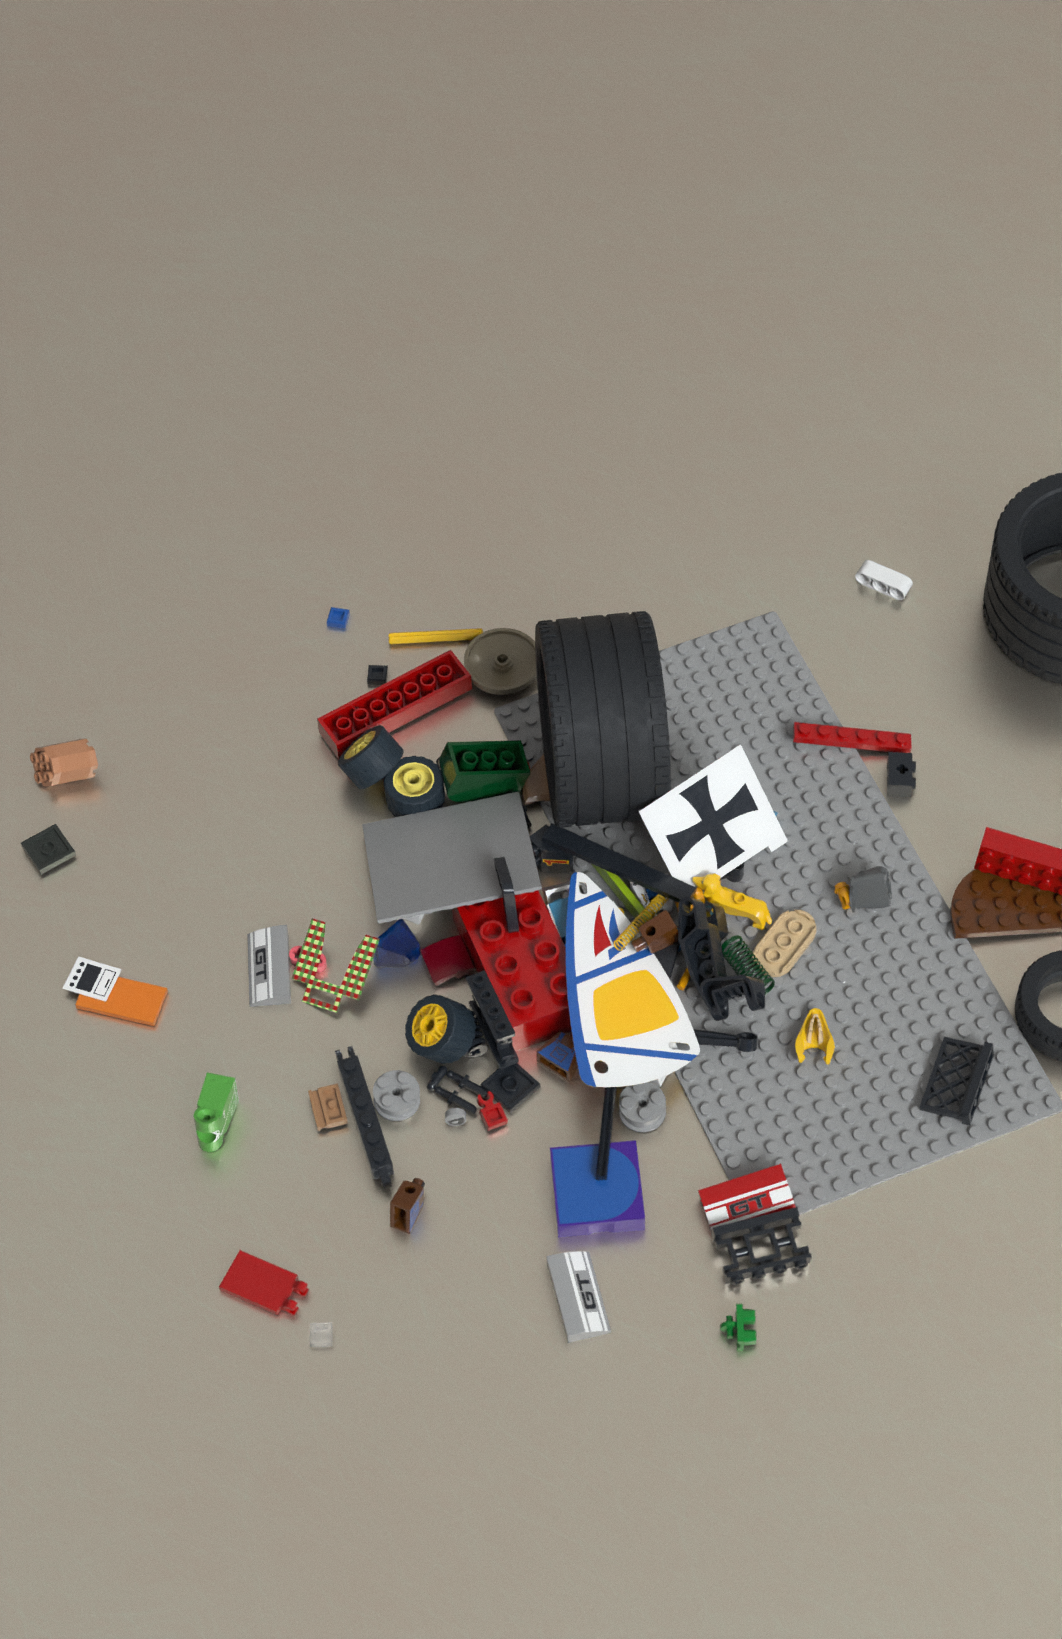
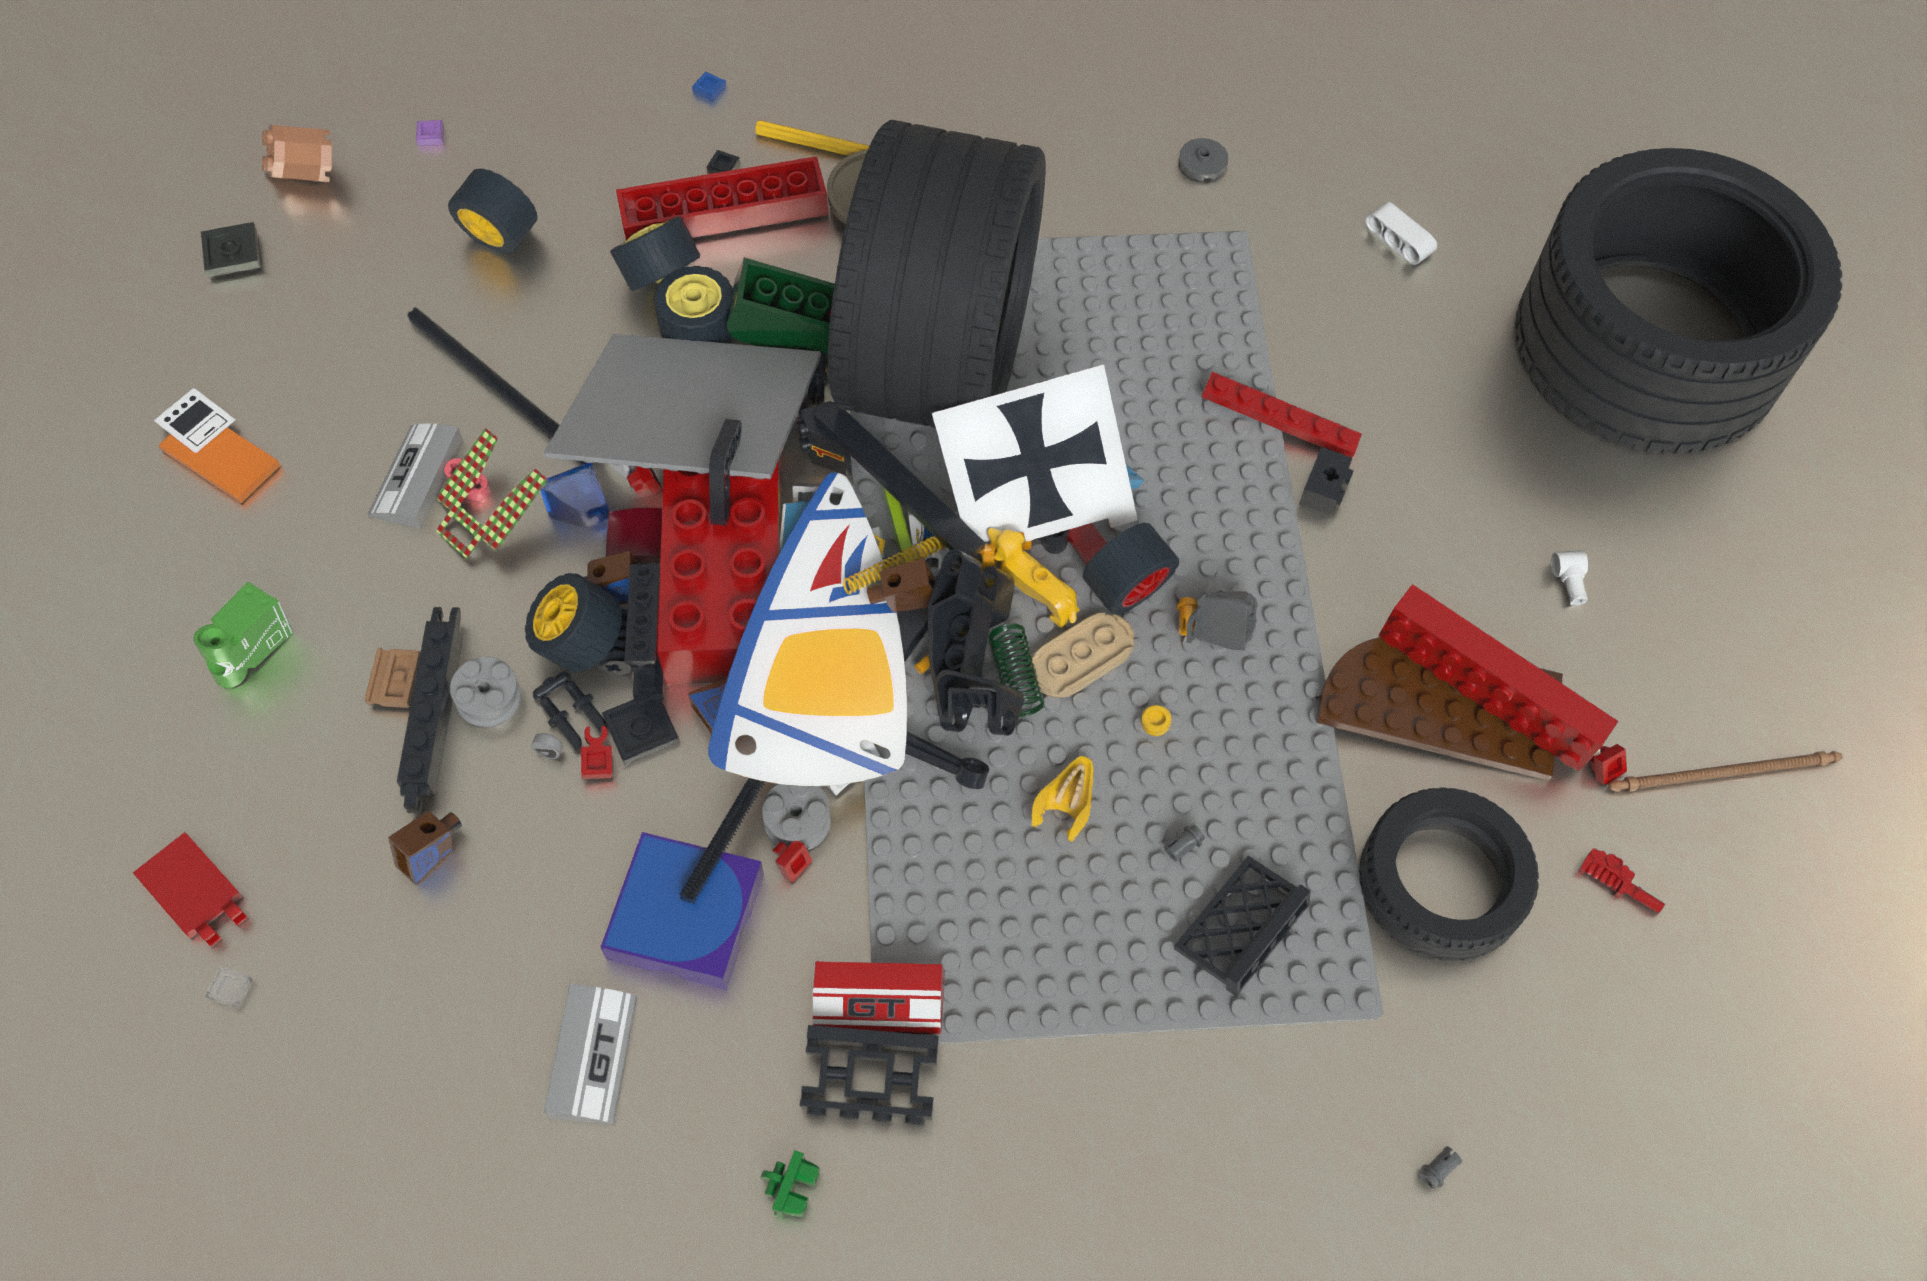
camera: 15 degrees right, 5 degrees up
none -> black axle [407,307,593,468]
none -> medium lavender tile [416,120,444,146]
none -> black wheel [448,168,538,254]
none -> reddish brown torso [584,551,638,604]
none -> red tile [626,466,663,495]
none -> red tile [772,841,813,883]
none -> red tile [1068,523,1106,566]
none -> black wheel [1082,523,1179,615]
none -> yellow tile [1141,705,1172,736]
none -> dark grey pin [1164,824,1205,862]
none -> dark grey plate [1179,138,1228,181]

